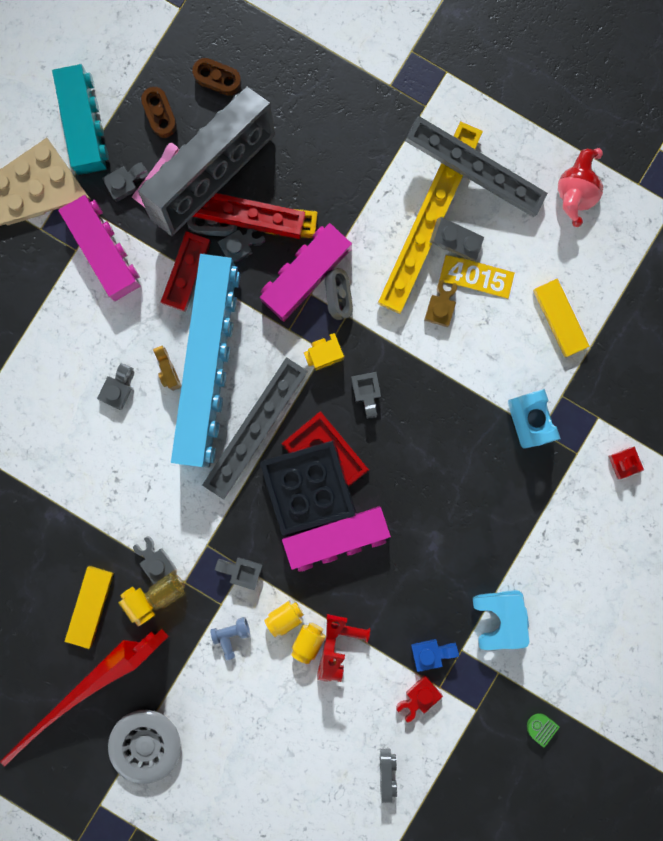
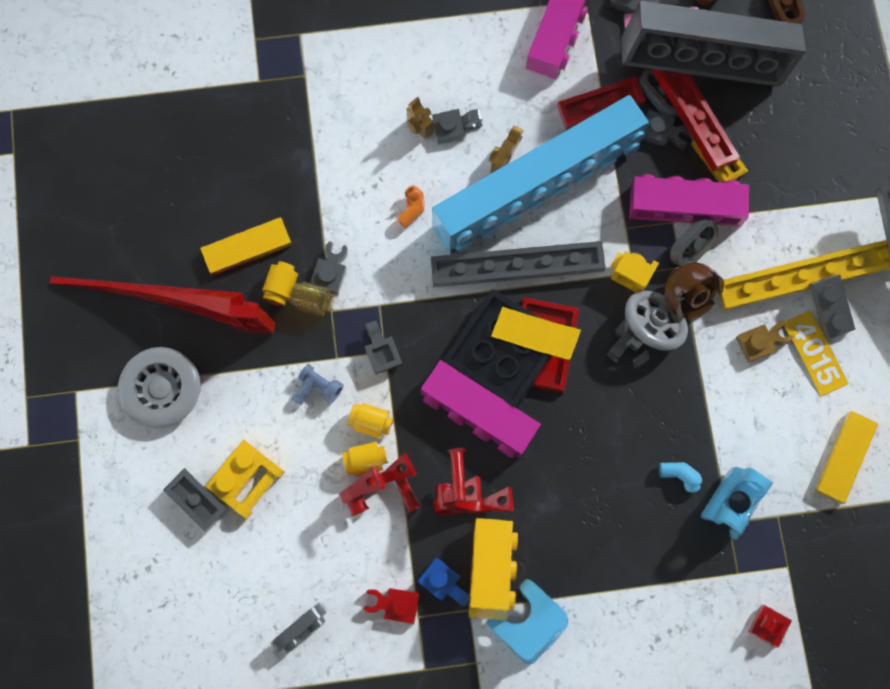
camera: 50 degrees right, 10 degrees down
none -> dark grey plate [163,468,229,532]
none -> yellow plate [205,439,285,520]
none -> orange arm [396,185,425,229]
none -> pearl gold plate [406,97,434,140]
none -> red piece [434,448,514,516]
none -> yellow brick [469,518,518,621]
none -> yellow sticker [491,307,581,360]
none -> light grey plate [625,291,688,351]
none -> medium azure arm [659,462,702,493]
none -> reddish brown cylinder [664,262,725,321]

